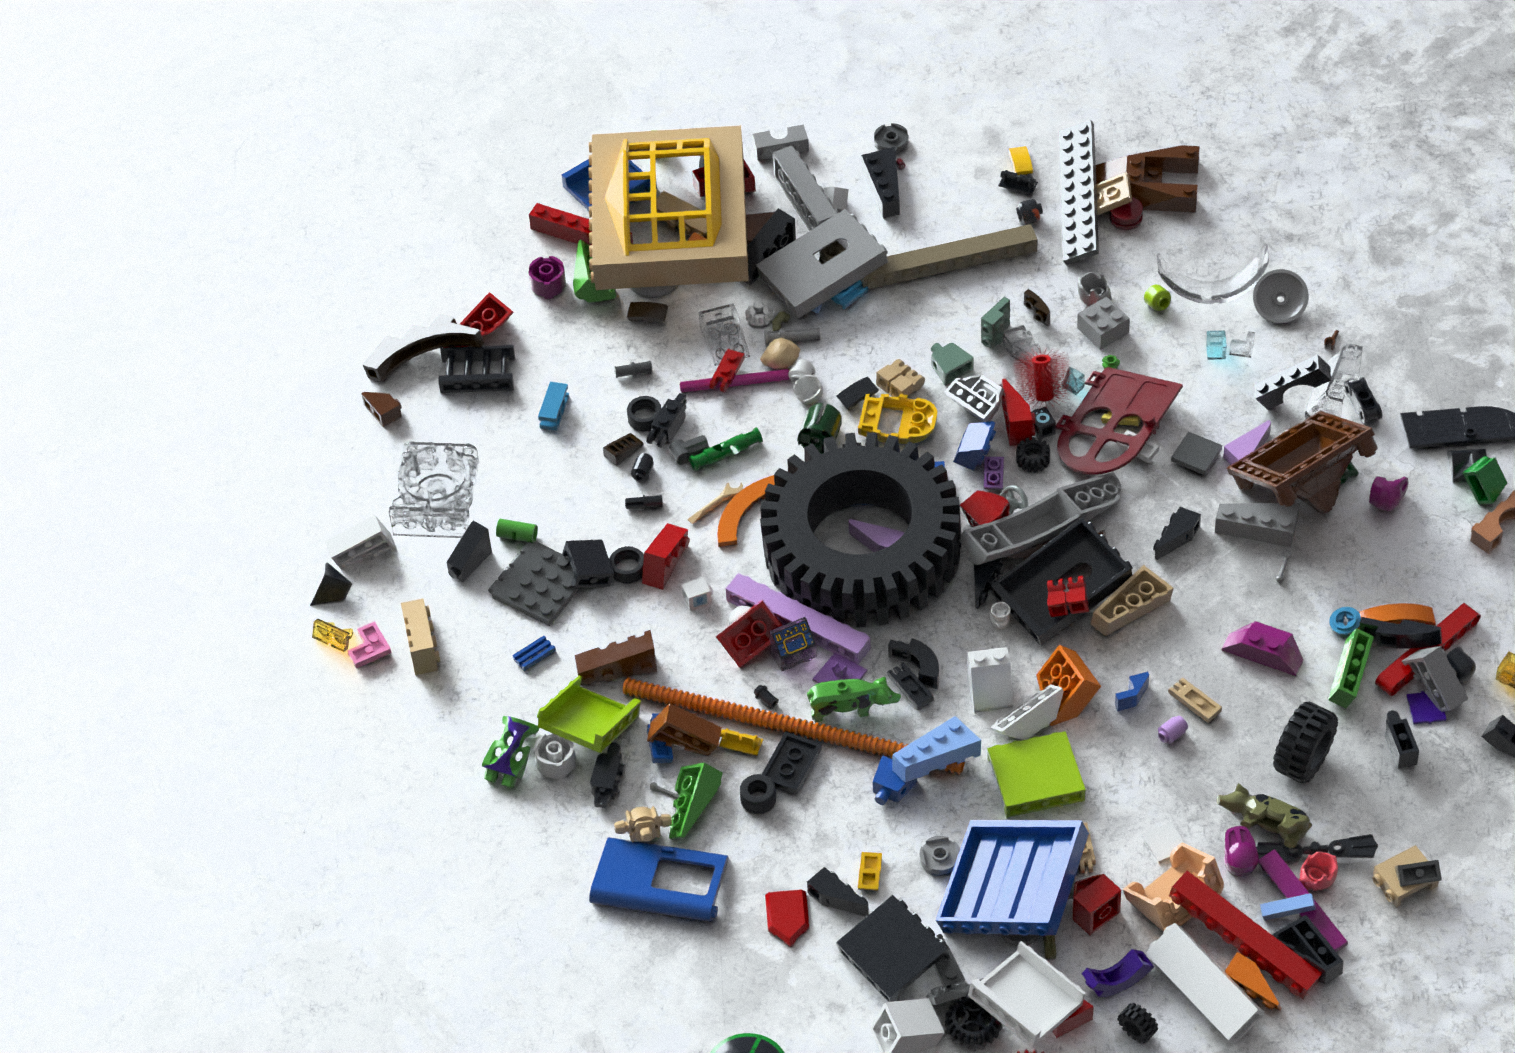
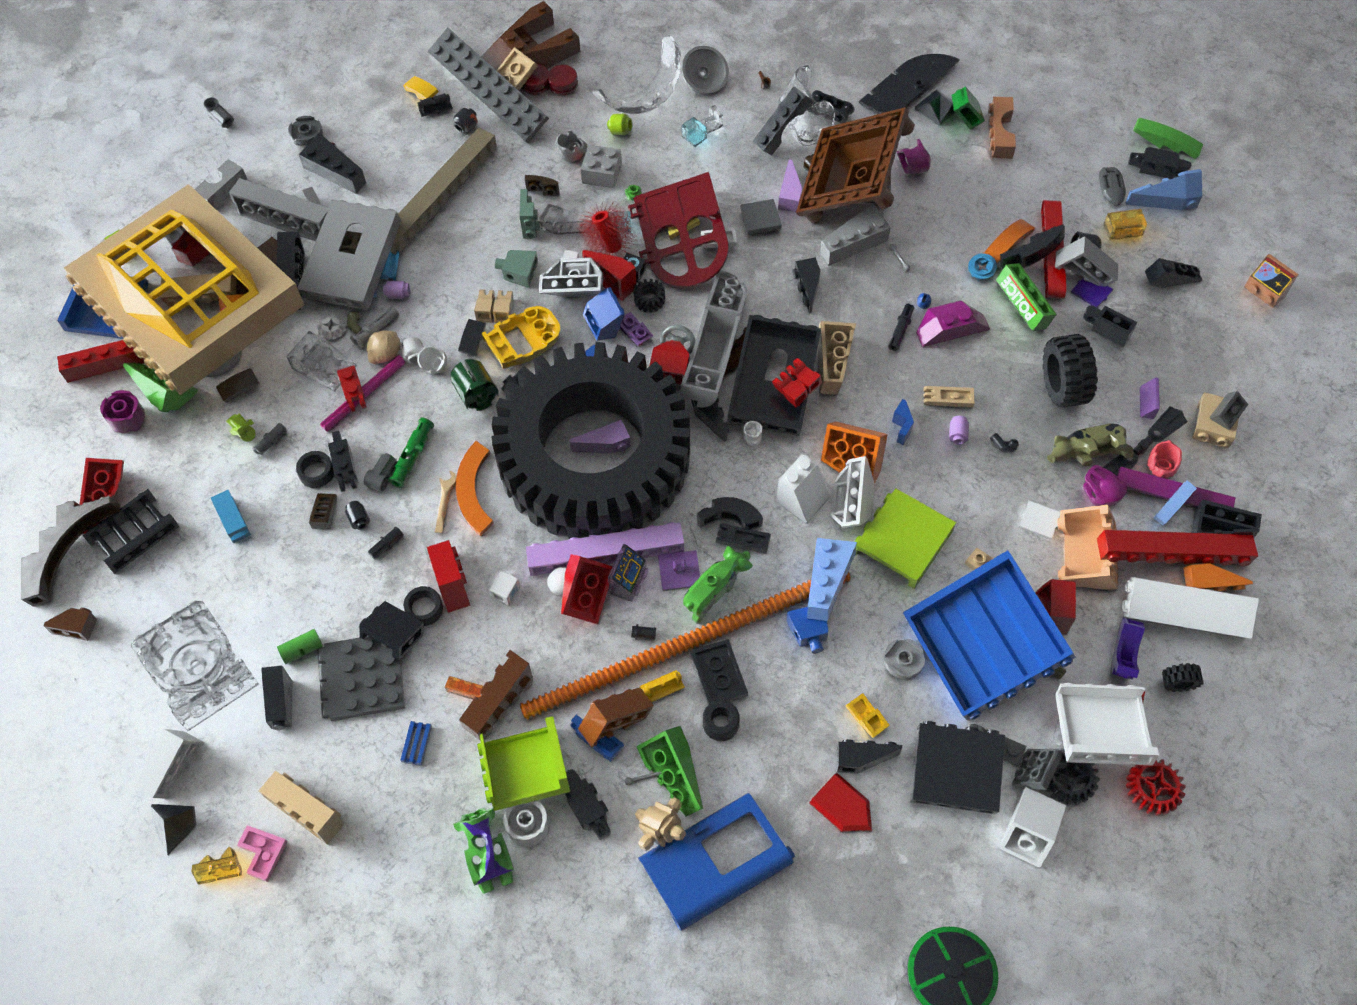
camera: 45 degrees left, 10 degrees up
none -> dark grey piece [204,97,234,128]
none -> lime hips [226,413,256,442]
none -> lavender brick [383,281,410,299]
none -> clear orange piece [445,676,483,700]
none -> dark red head [548,65,578,96]
none -> black axle [888,303,914,351]
none -> blue hinge [917,293,932,309]
none -> black arm [990,433,1019,452]
none -> medium lavender slope [1140,378,1160,419]

